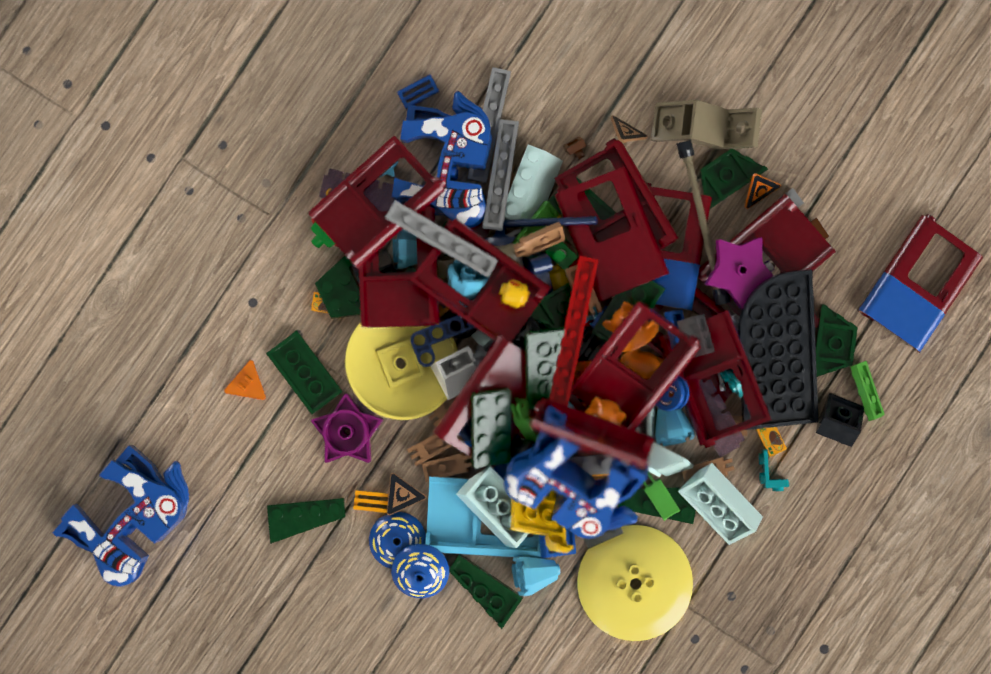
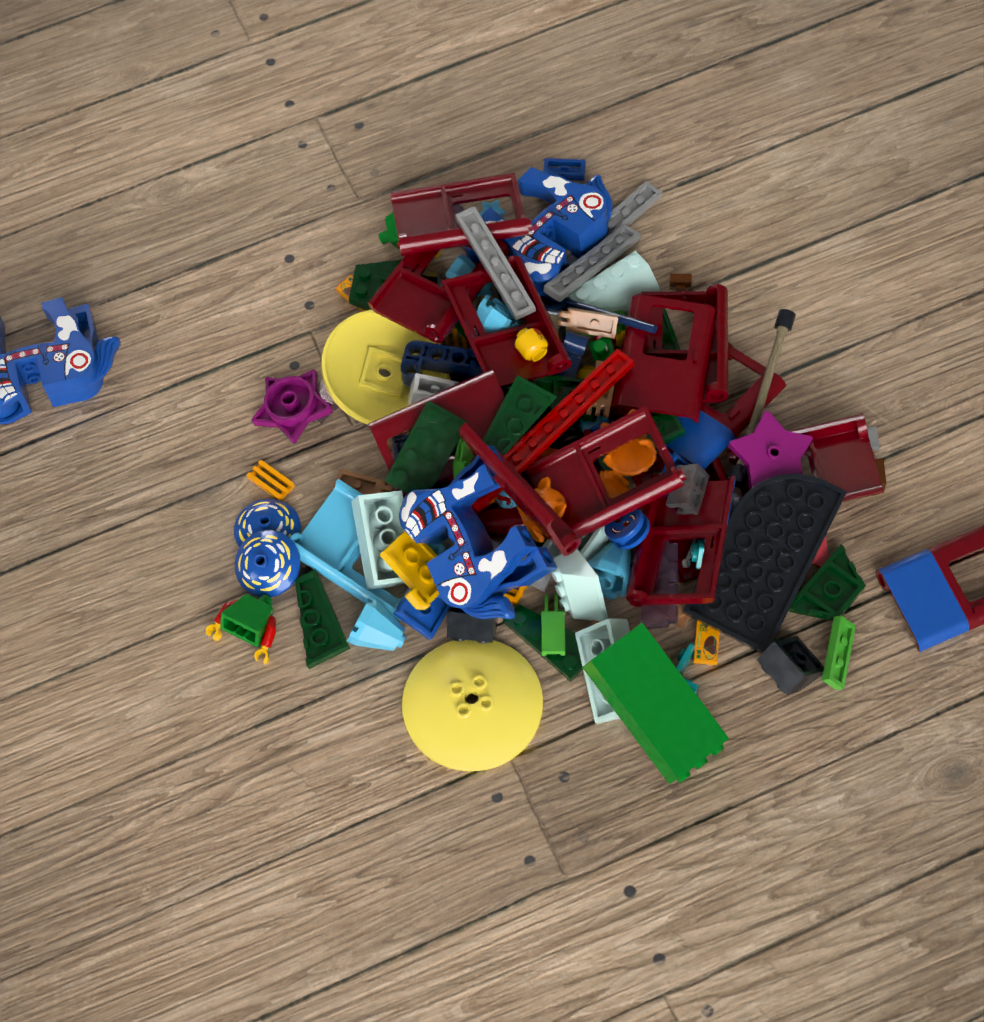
camera: 35 degrees right, 25 degrees down
orange piece [224,360,266,400] -> none
dark green plate [266,330,343,415] -> none
dark green wing [267,498,346,544] -> none
black piece [387,473,426,515] -> none
medium nougat hinge [407,434,461,466] -> none
piece [611,115,648,143] -> none
dark tan bracket [651,100,762,149] -> none
dark green wing [700,149,768,209] -> none
piece [745,173,781,209] -> none
none -> green torso [206,594,276,664]
none -> green brick [582,623,729,784]

